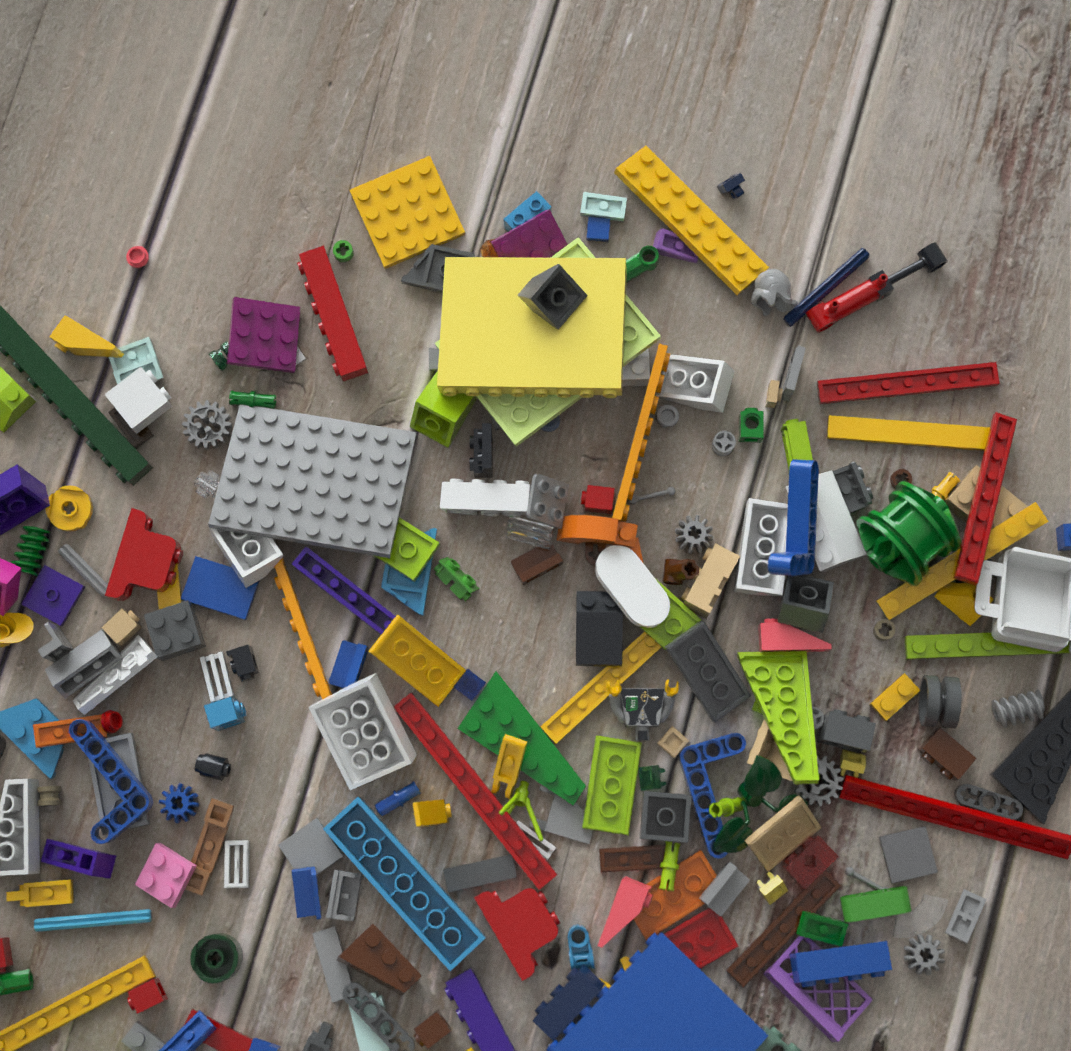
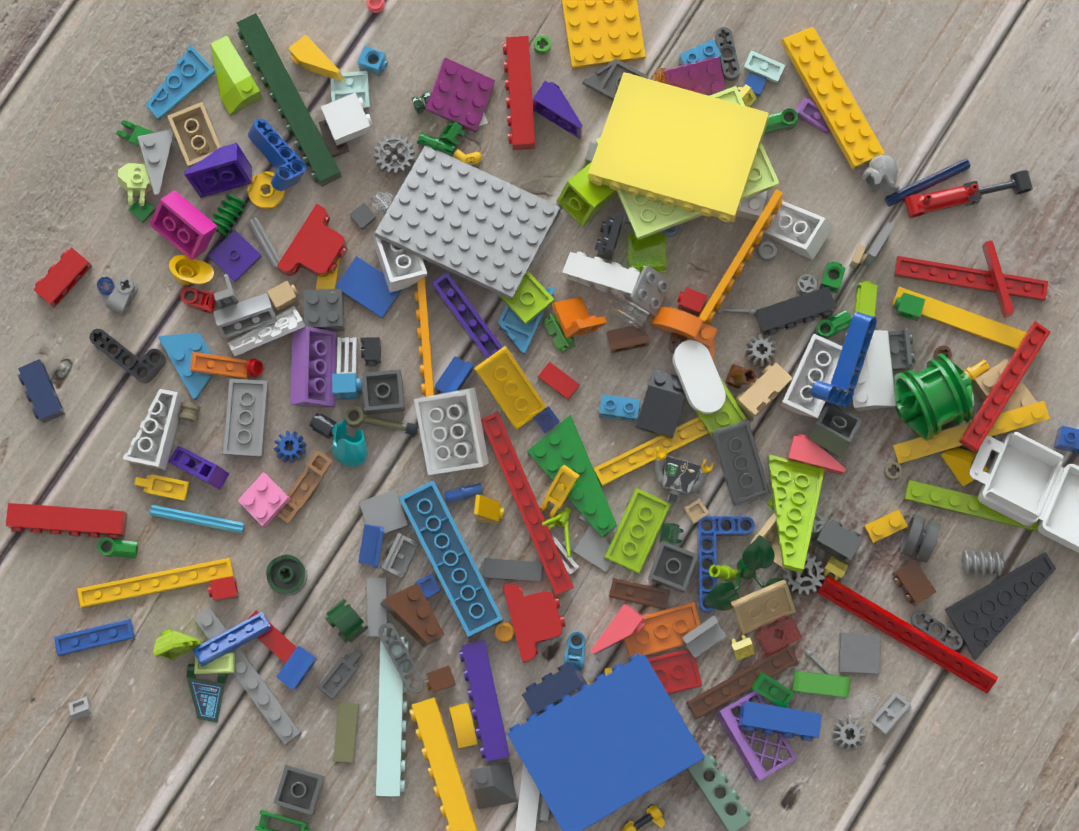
camera: 15 degrees right, 0 degrees up
blue beam [69,719,153,844] -> none
white tile [224,840,250,888] -> none
dark grey slope [518,264,588,330] -> none
lime pin [659,841,681,891] -> none
dark blue tile [717,173,745,199] -> none
none -> red piece [181,287,216,314]
none -> blue beam [248,118,306,191]
none -> medium lavender slope [290,326,337,407]
none -> dark green brick [325,598,369,643]
none -> teal helmet [332,418,368,468]
none -> olive piece [344,406,418,437]
none -> dark grey tile [349,203,376,230]
none -> dark azure brick [357,46,388,76]
none -> dark grey brick [362,370,405,415]
none -> blue plate [415,573,441,599]
none -> green tile [439,122,465,145]
none -> yellow arm [453,149,482,166]
none -> light orange tile [495,622,514,642]
none -> dark purple slope [533,81,583,139]
none -> red tile [538,361,580,400]
none -> orange bracket [552,297,607,338]
none -> dark azure brick [599,394,640,423]
none -> clear neon green bracket [627,234,667,272]
none -> dark grey beam [715,27,740,81]
none -> light yellow tile [737,85,757,107]
none -> black brick [755,286,836,336]
none -> green piece [814,310,852,340]
none -> green brick [894,292,925,321]
none -> red tile [982,240,1014,318]

